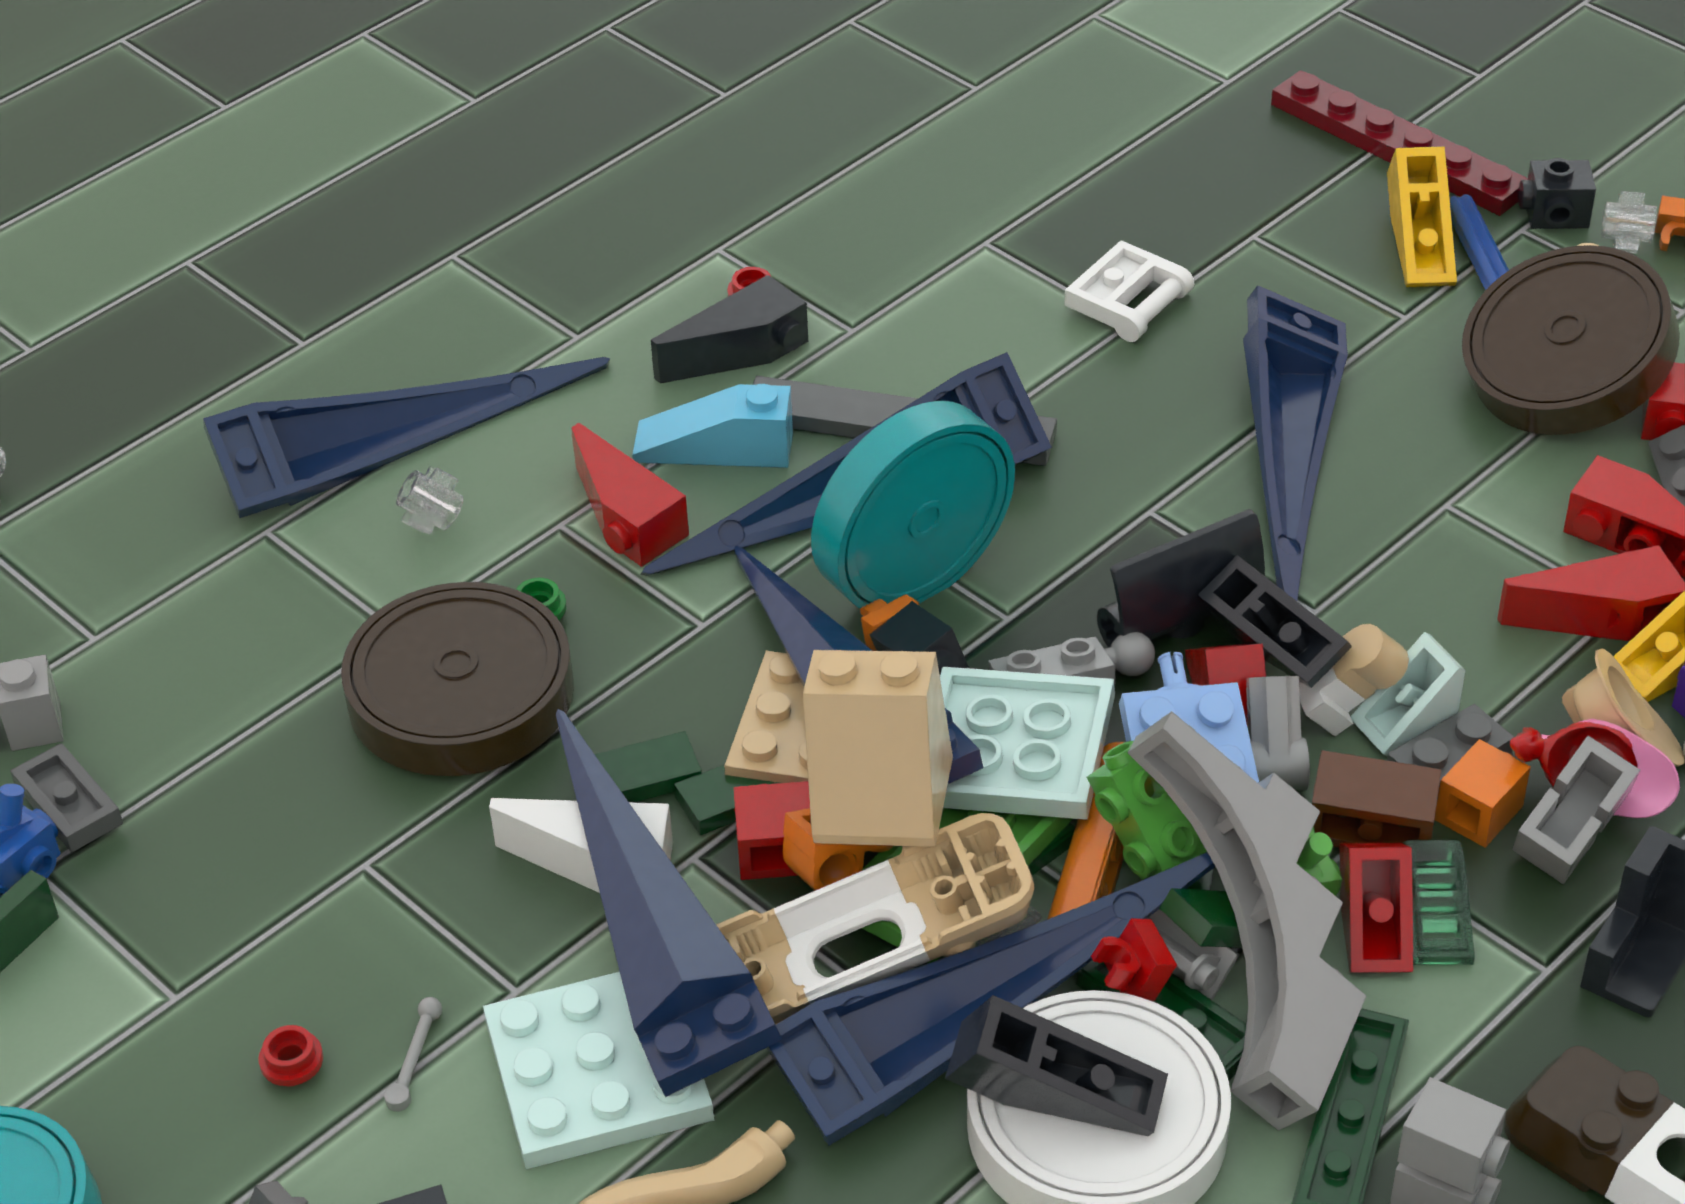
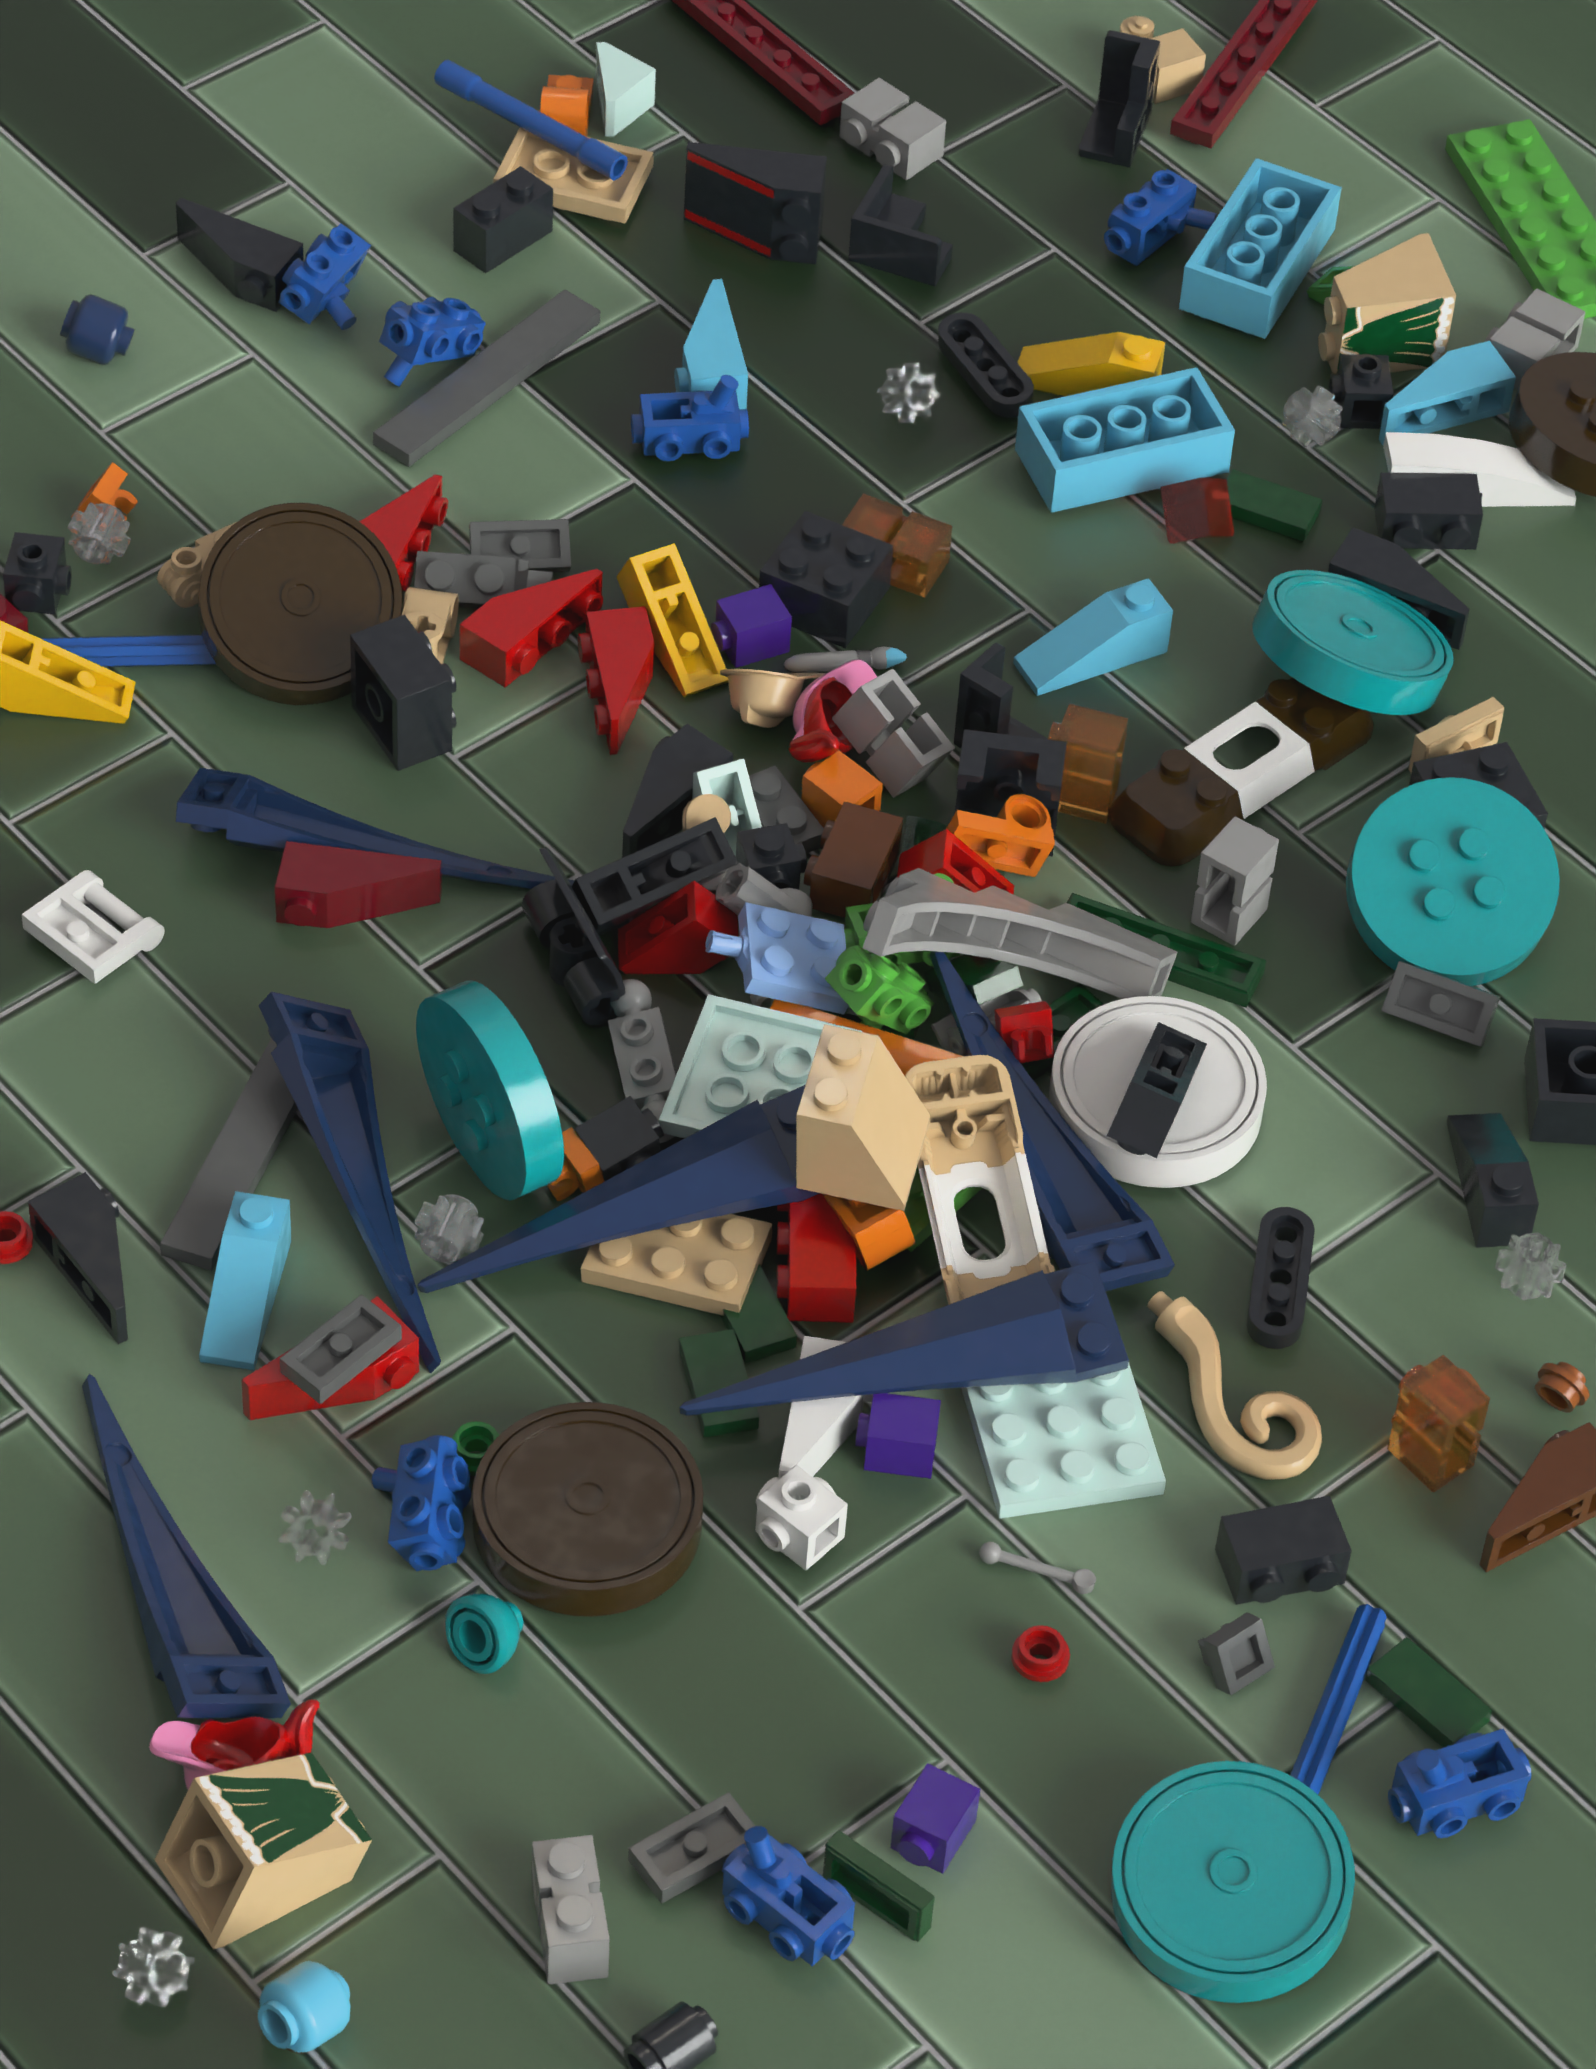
camera: 90 degrees left, 5 degrees up
none -> red hair [149,1699,320,1789]
none -> tan slope [154,1752,372,1949]
none -> dark red slope [275,841,442,929]
none -> dark grey plate [280,1294,402,1404]
none -> black brick [350,615,457,771]
none -> blue brick [372,1435,471,1571]
none -> tan piece [401,587,459,664]
none -> clear gear [414,1194,484,1263]
none -> teal brick [445,1593,524,1674]
none -> black slope [622,724,733,858]
none -> black brick [736,823,807,890]
none -> white brick [755,1464,848,1571]
none -> dark purple brick [855,1393,941,1479]
none -> dark purple brick [890,1763,980,1874]
none -> orange plate [946,794,1055,877]
none -> black panel [954,729,1067,857]
none -> clear orange piece [1048,704,1129,824]

